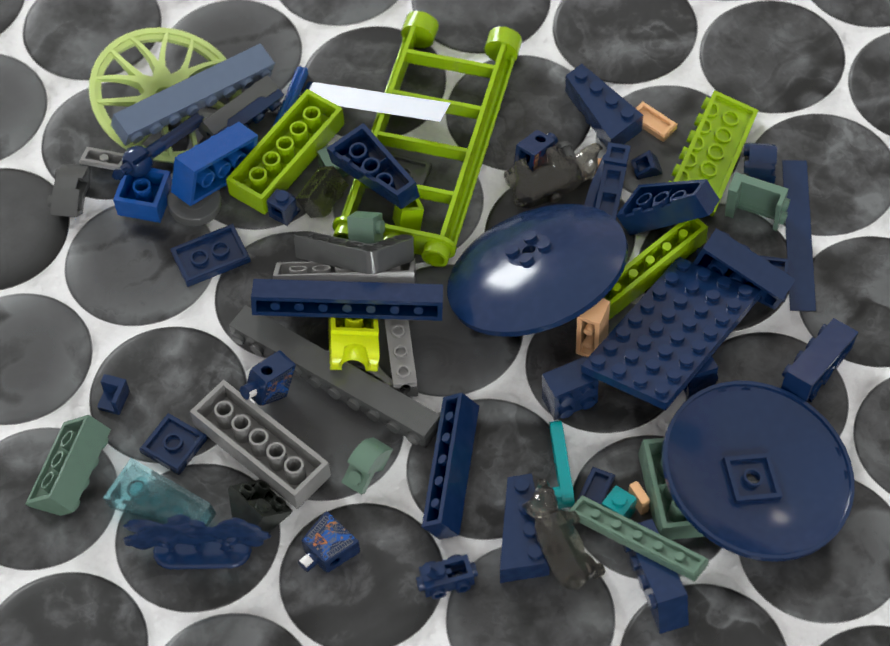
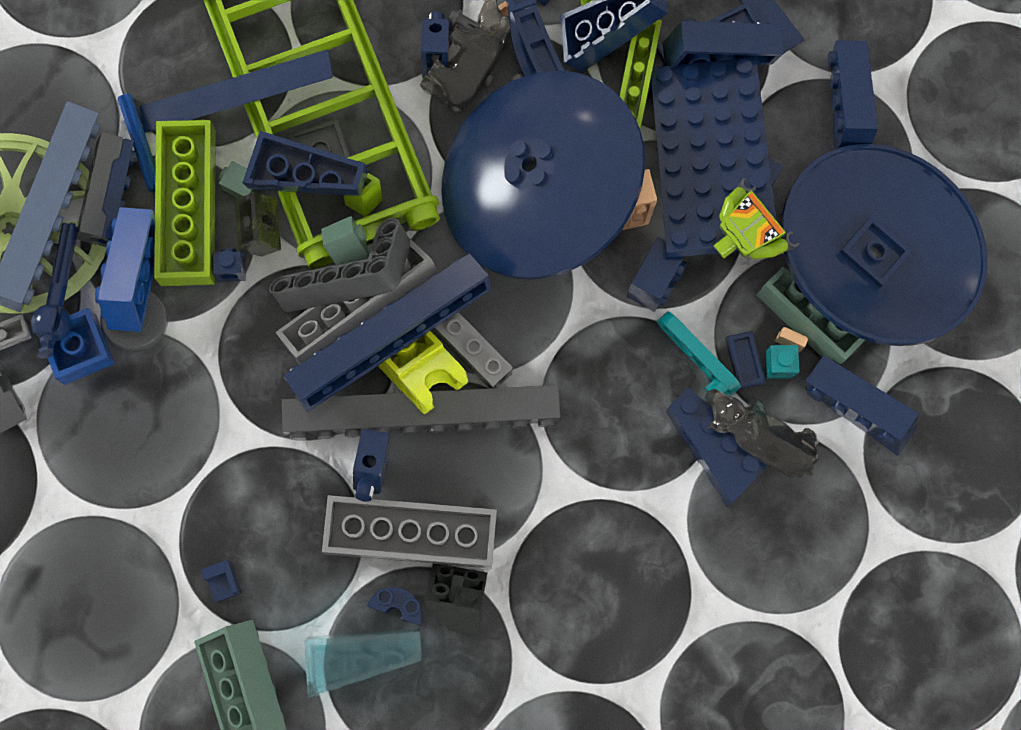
camera: 45 degrees left, 20 degrees up
dark blue plant [123,513,272,569] -> none
dark blue tile [139,413,208,475] -> none
dark blue tile [170,224,251,287] -> none
dark blue torso [298,511,360,572] -> none
sand green brick [341,437,393,494] -> none
dark blue brick [416,554,478,599] -> none
dark blue brick [422,393,479,540] -> none
sand green tile [568,495,709,582] -> none
none -> dark blue cylinder [367,587,423,626]
none -> lime torso [713,178,799,259]

